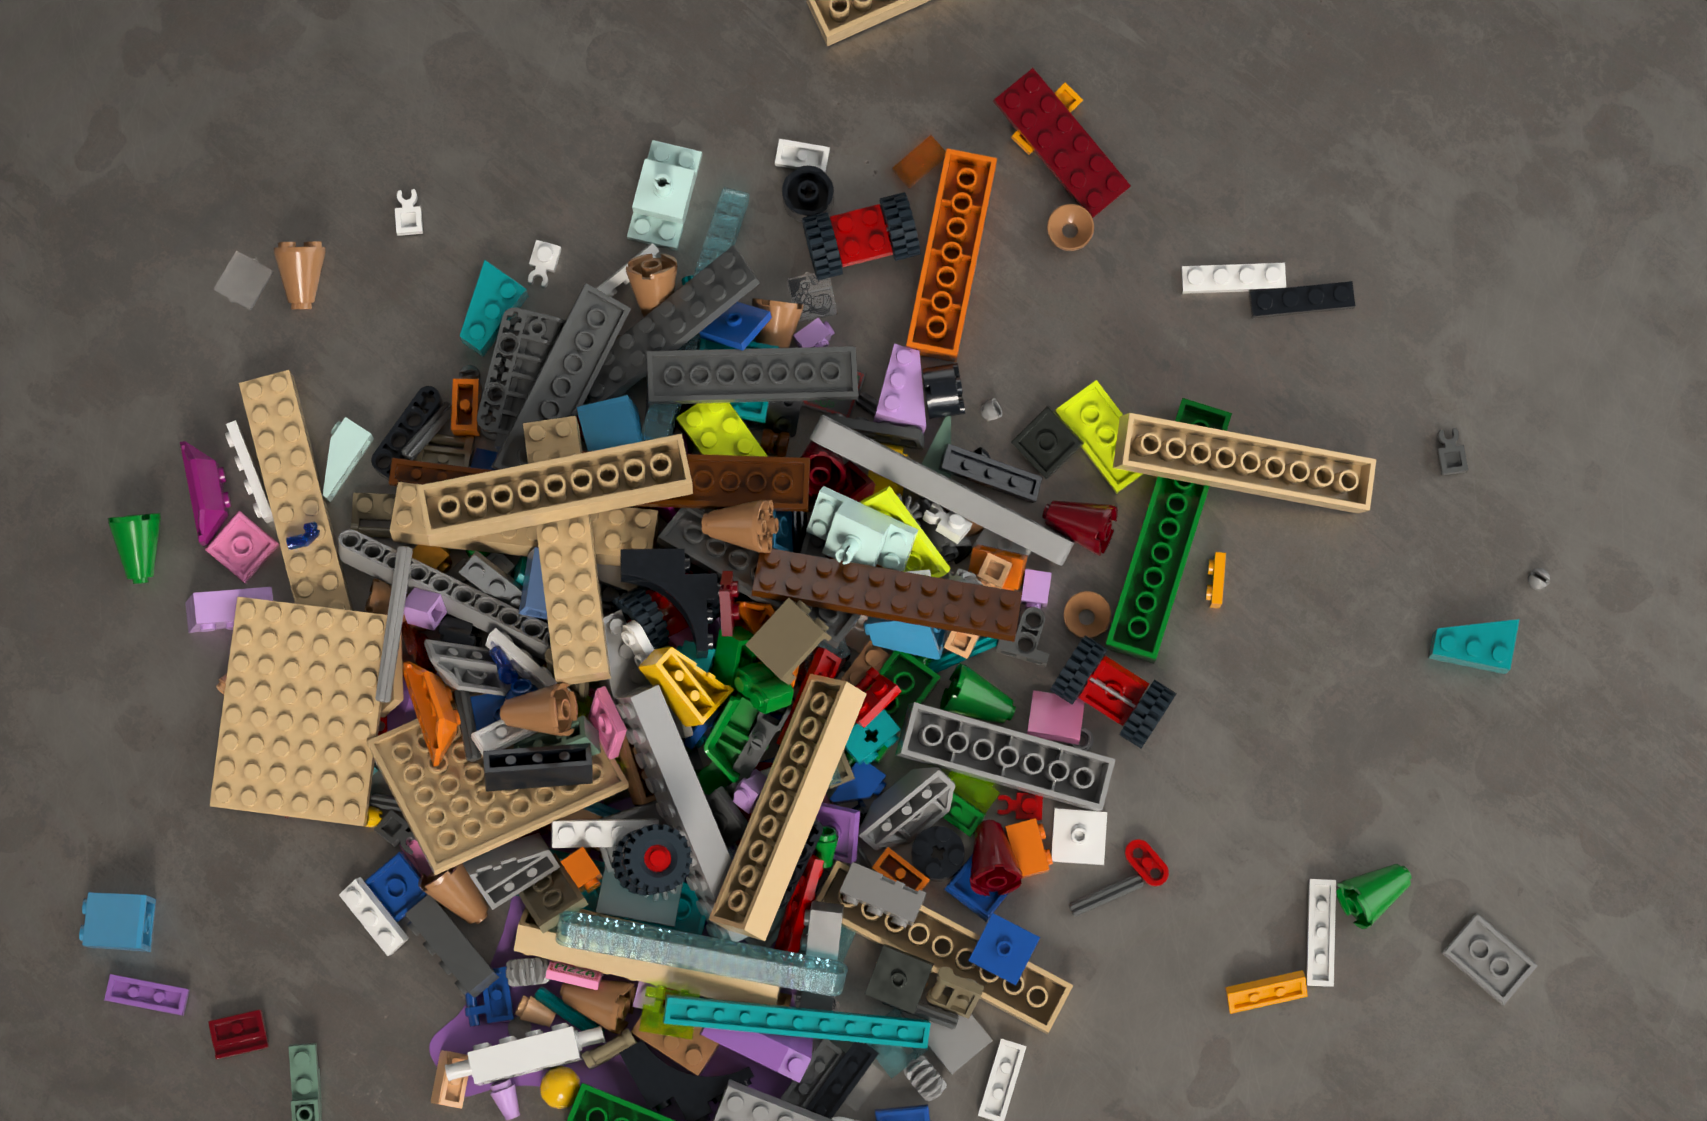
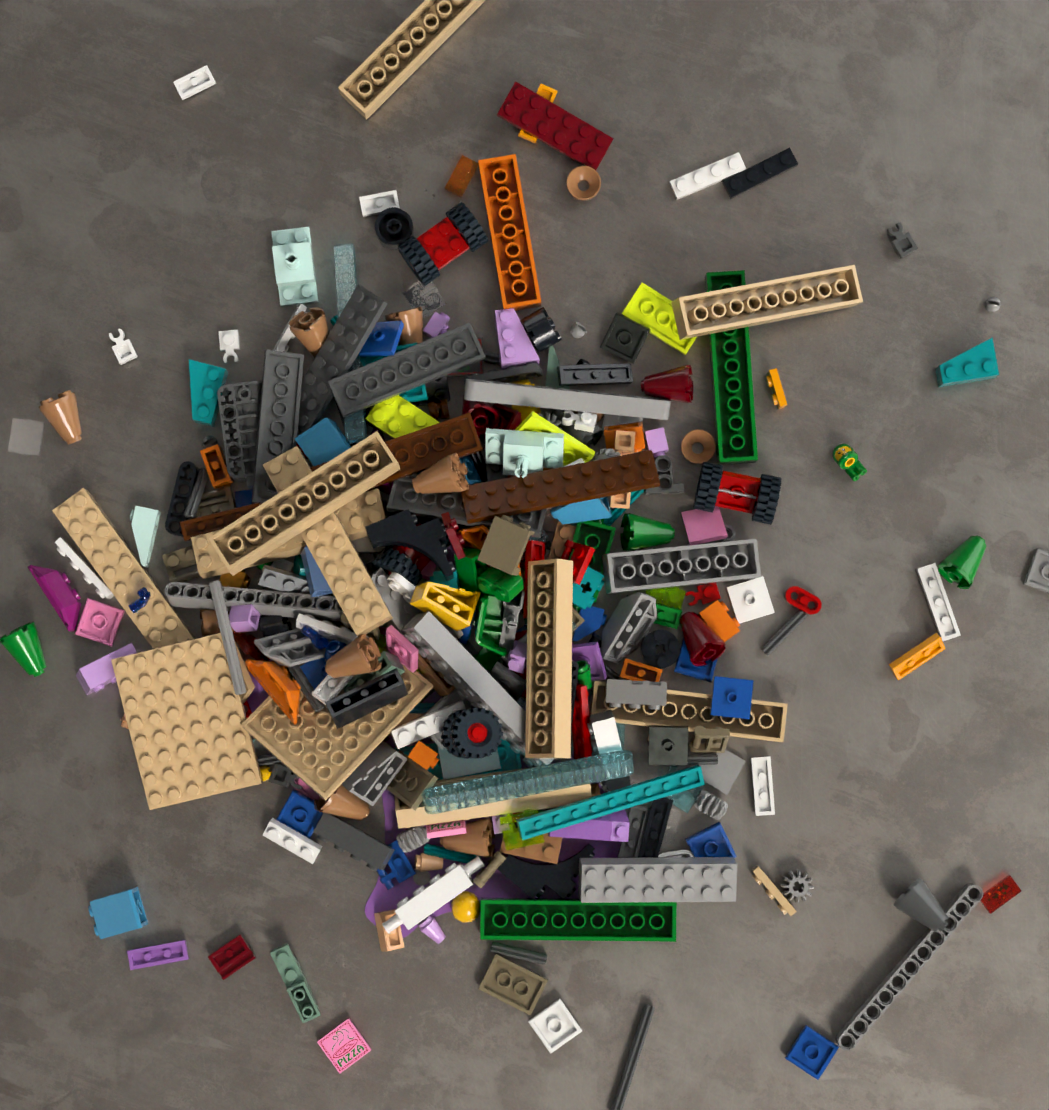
camera: 25 degrees left, 5 degrees up
none -> green piece [832,443,867,481]

